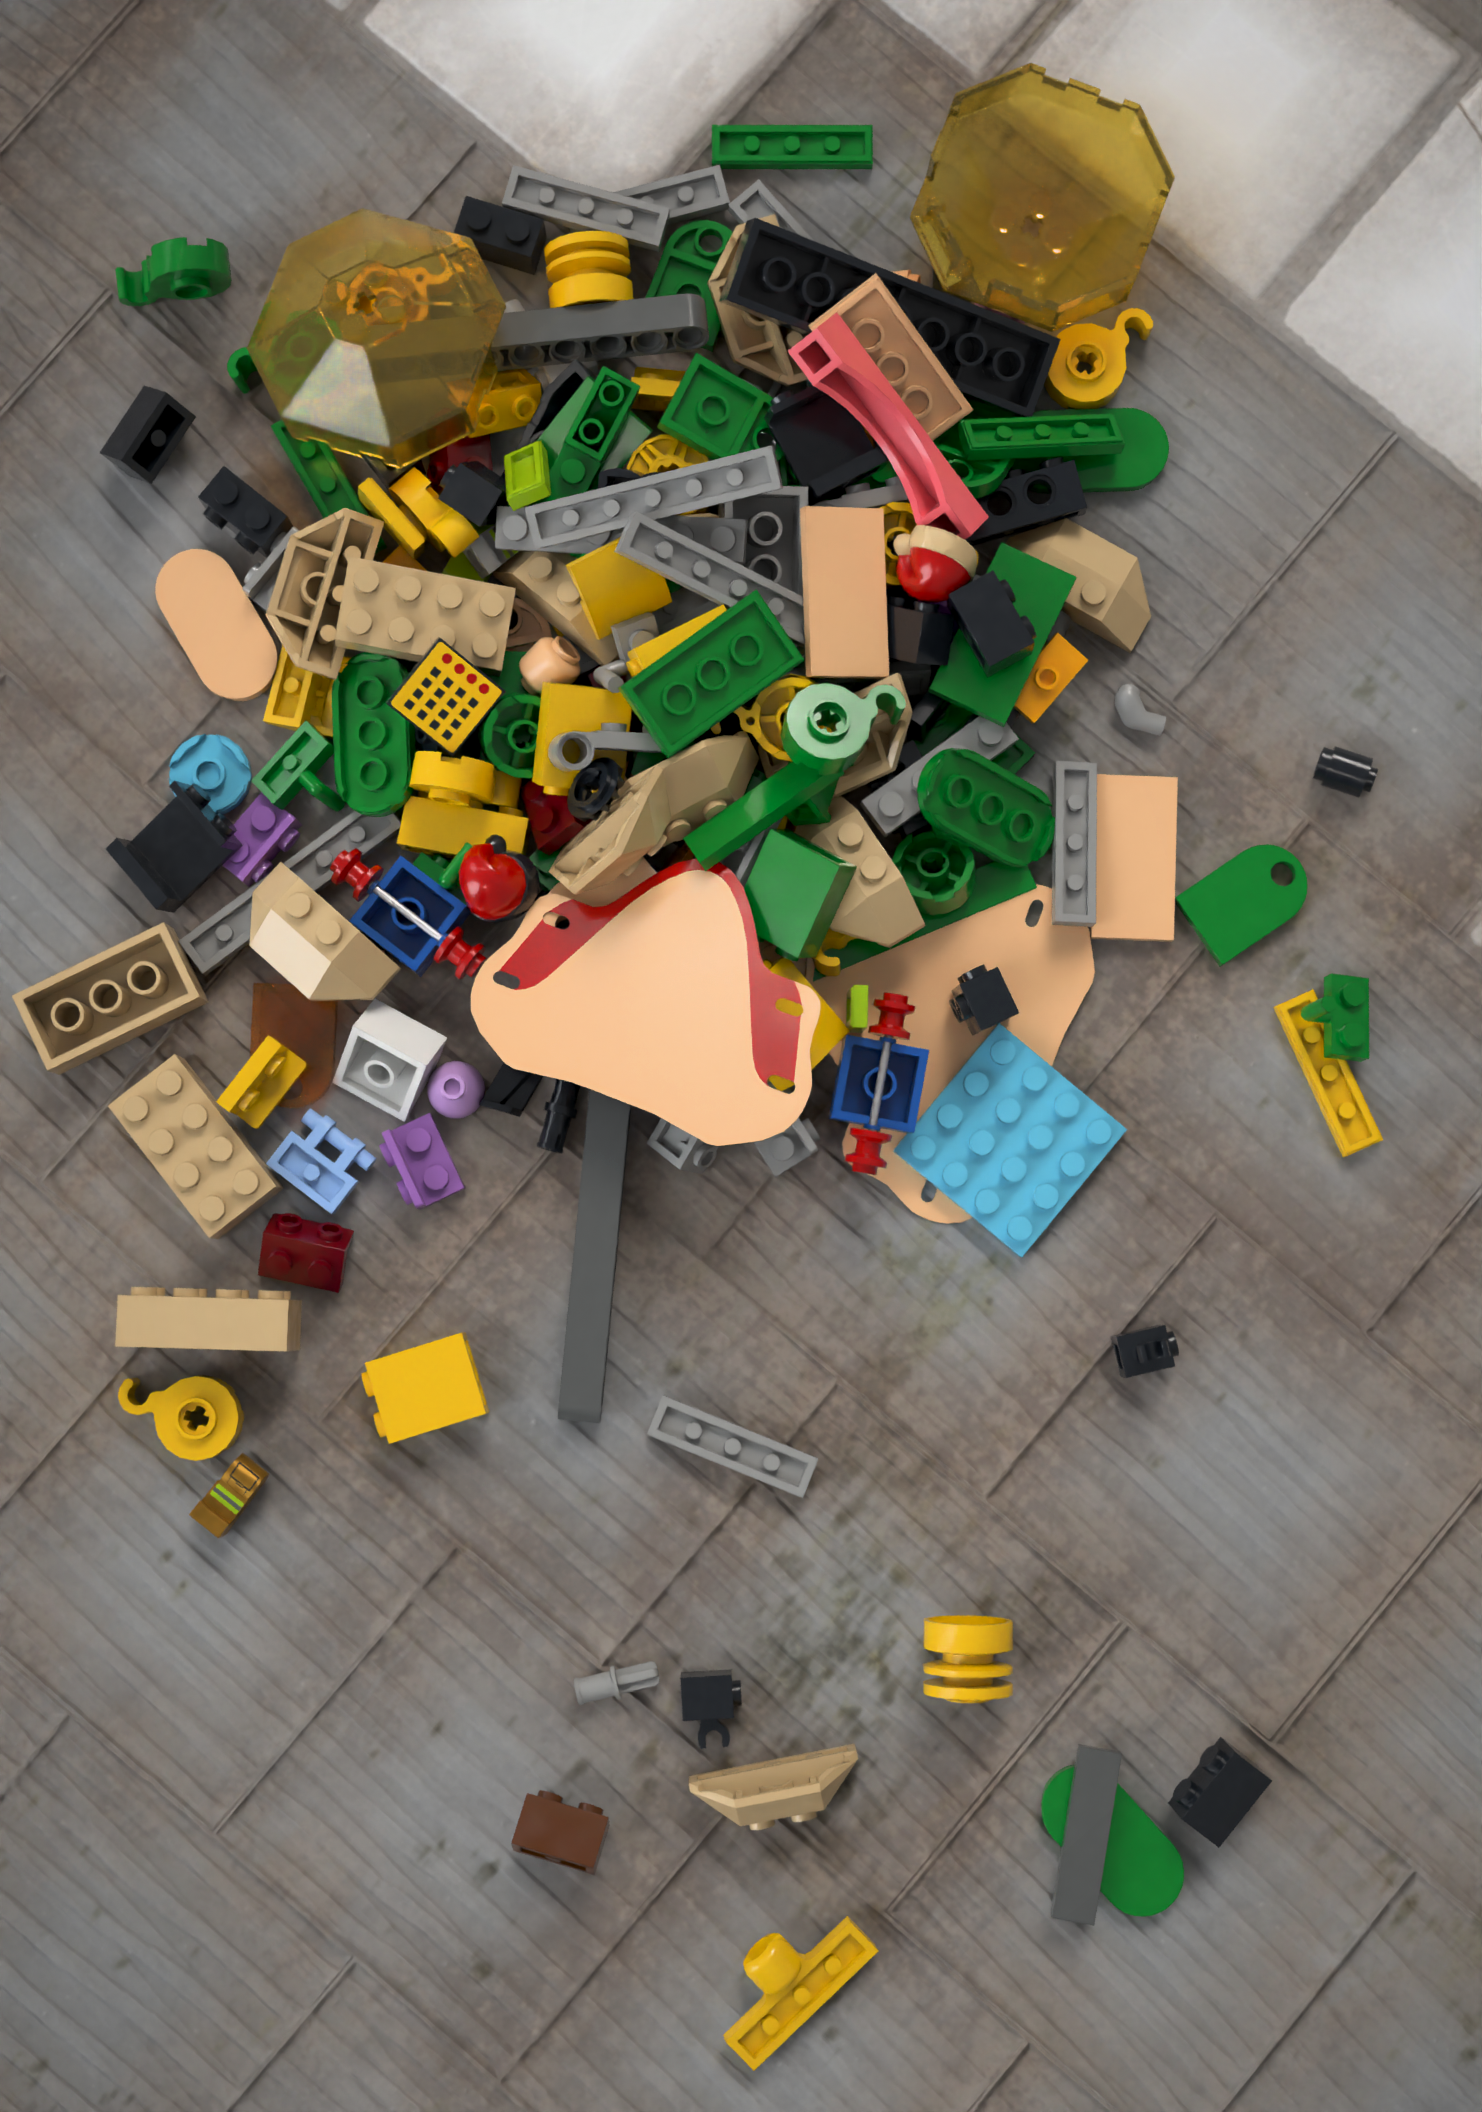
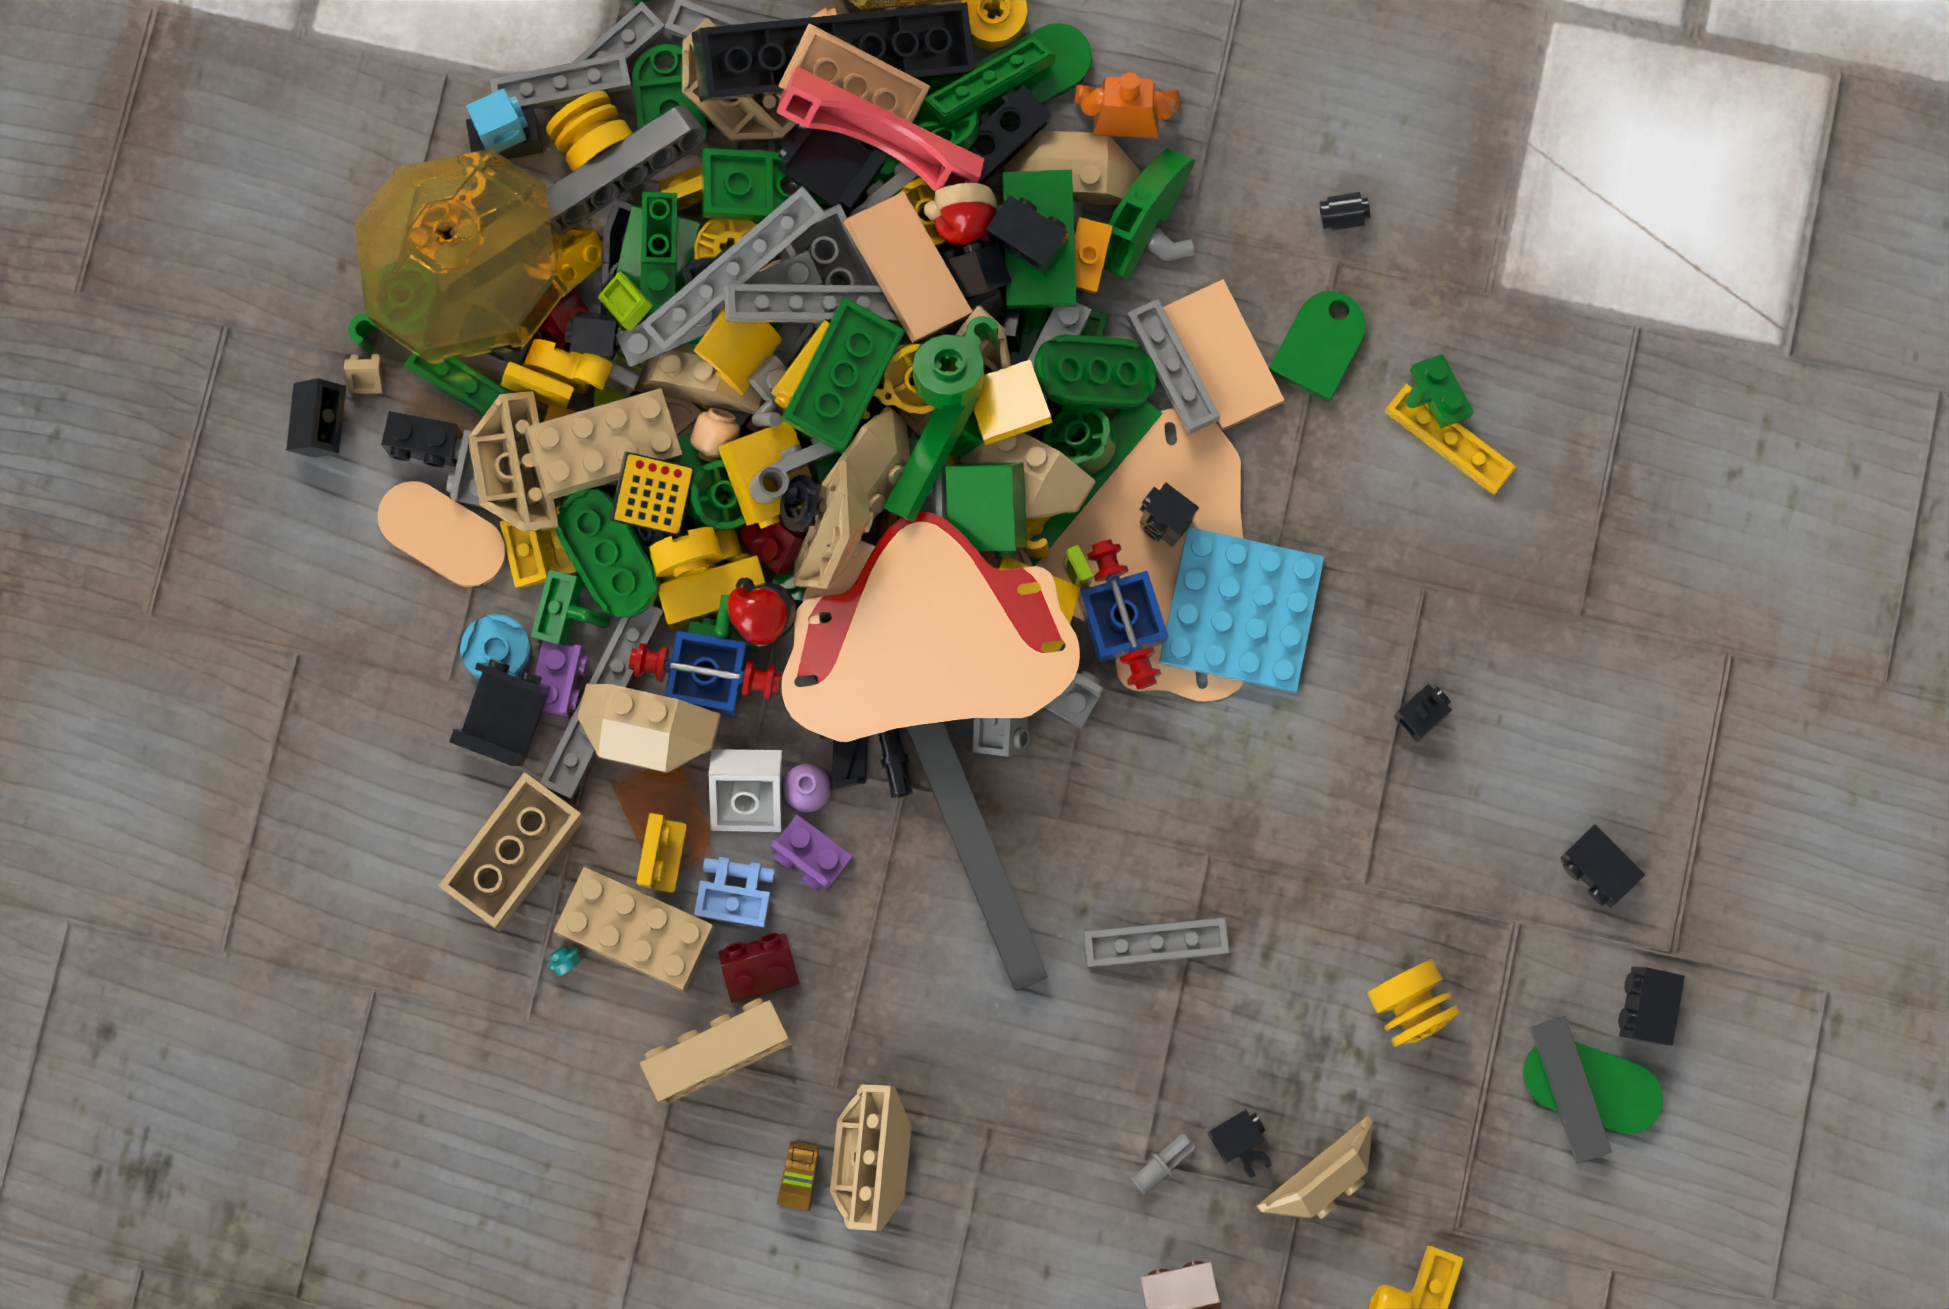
camera: 25 degrees left, 5 degrees down
green piece [115,237,232,306] -> none
yellow piece [118,1375,244,1461] -> none
yellow brick [361,1332,490,1444] -> none
none -> tan tile [344,354,384,394]
none -> medium azure brick [466,88,528,157]
none -> teal plate [547,944,582,976]
none -> tan wedge [830,1084,912,1232]
none -> tile [973,360,1052,445]
none -> orange torso [1074,72,1180,139]
none -> green slope [1103,148,1196,281]
none -> black brick [1560,824,1645,908]

